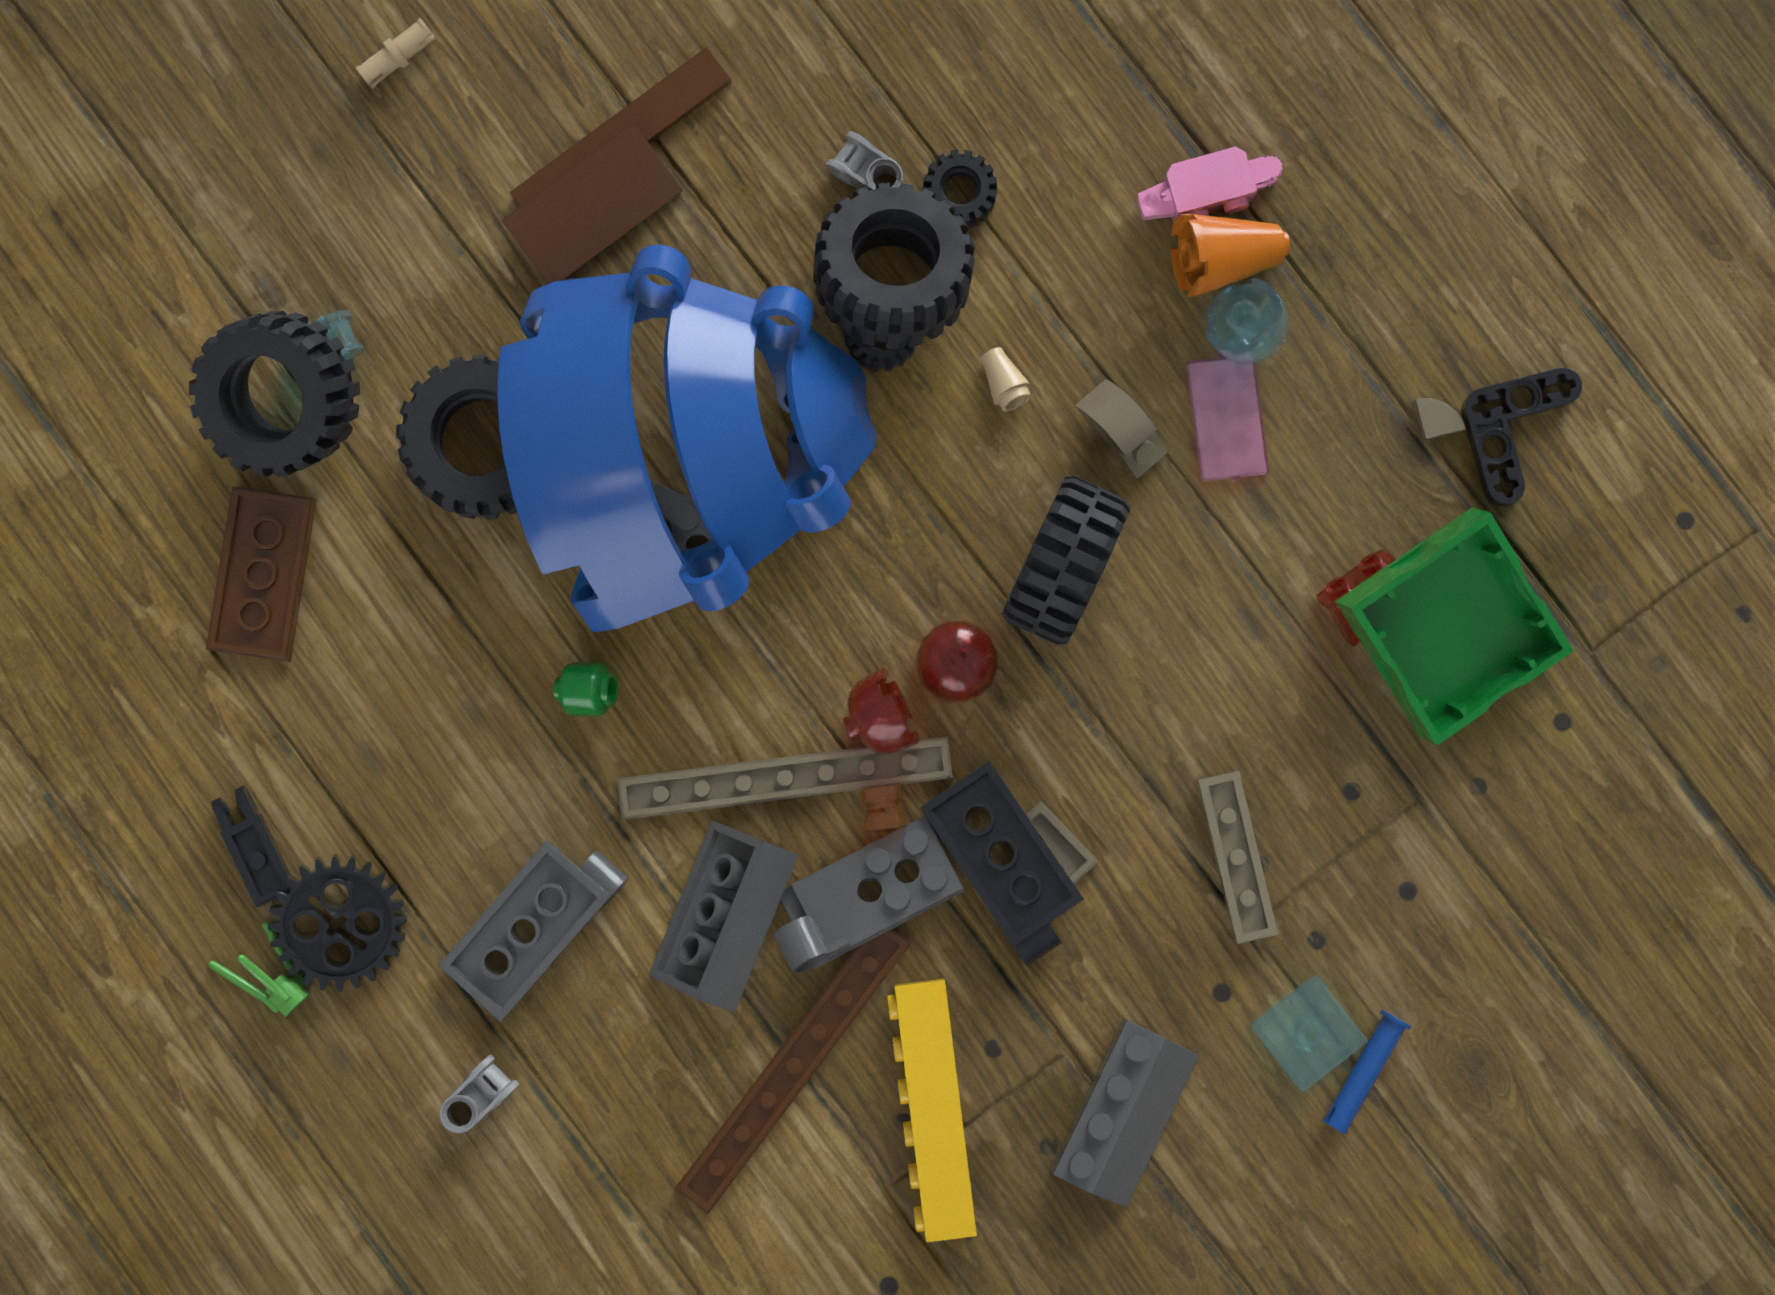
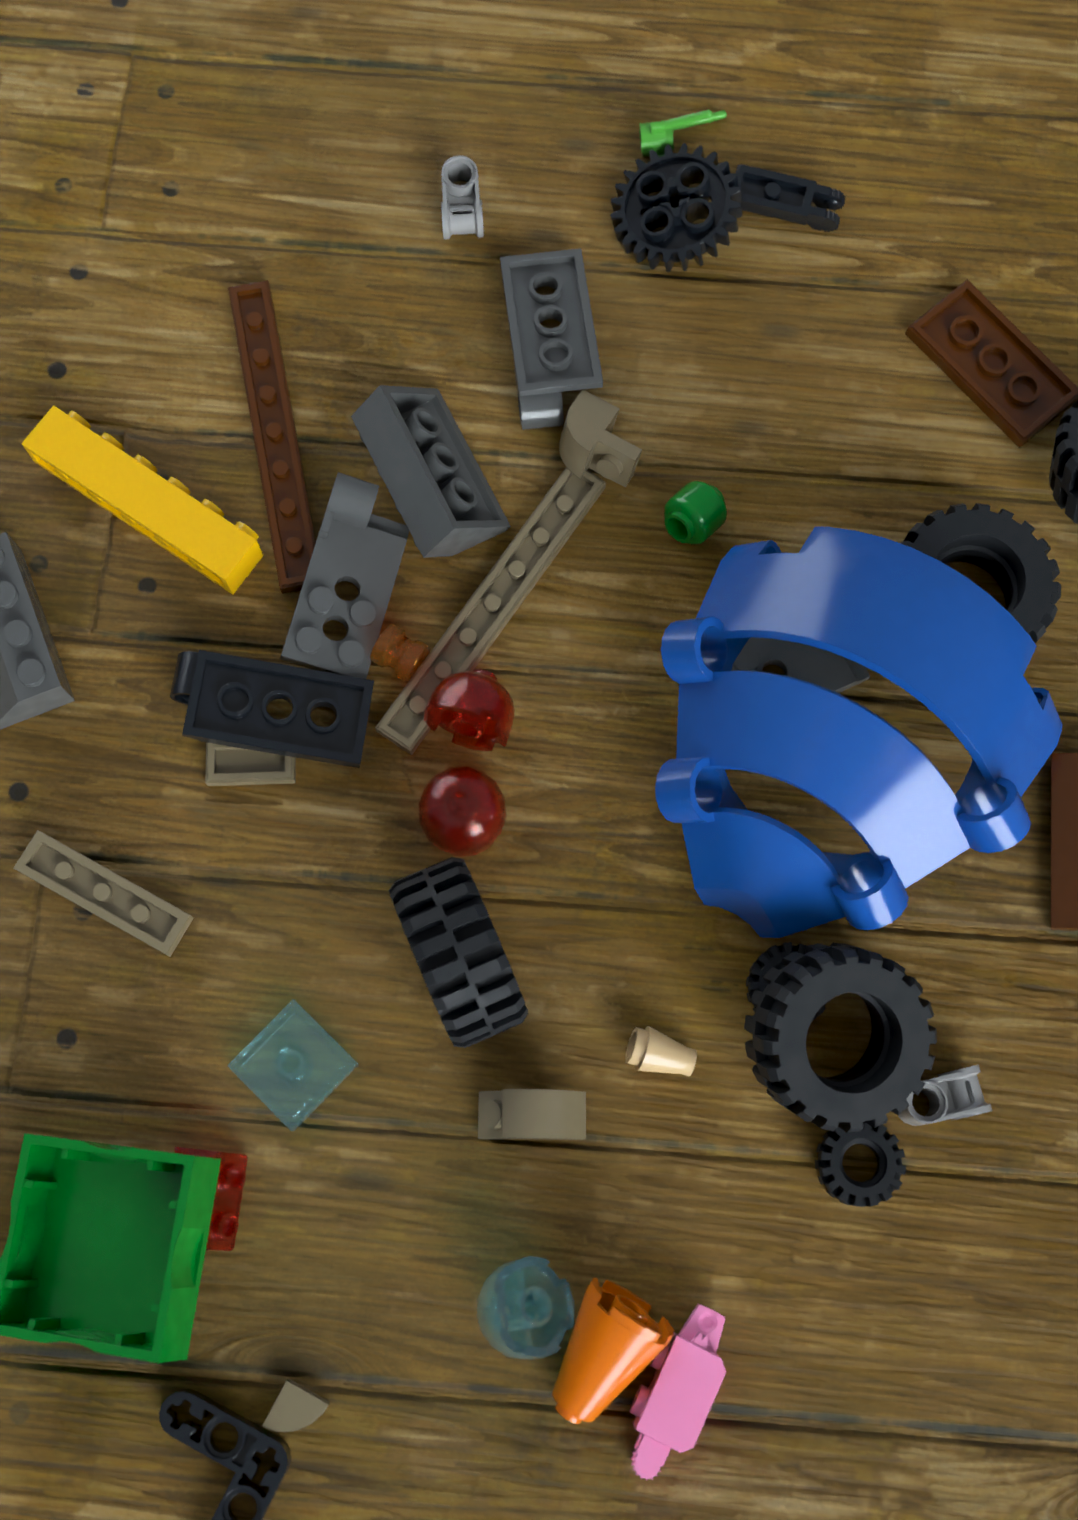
camera: 130 degrees right, 10 degrees down
clear pink piece [1186,353,1270,482] -> none
none -> clear light blue plate [227,999,359,1132]
none -> dark tan brick [559,389,642,488]

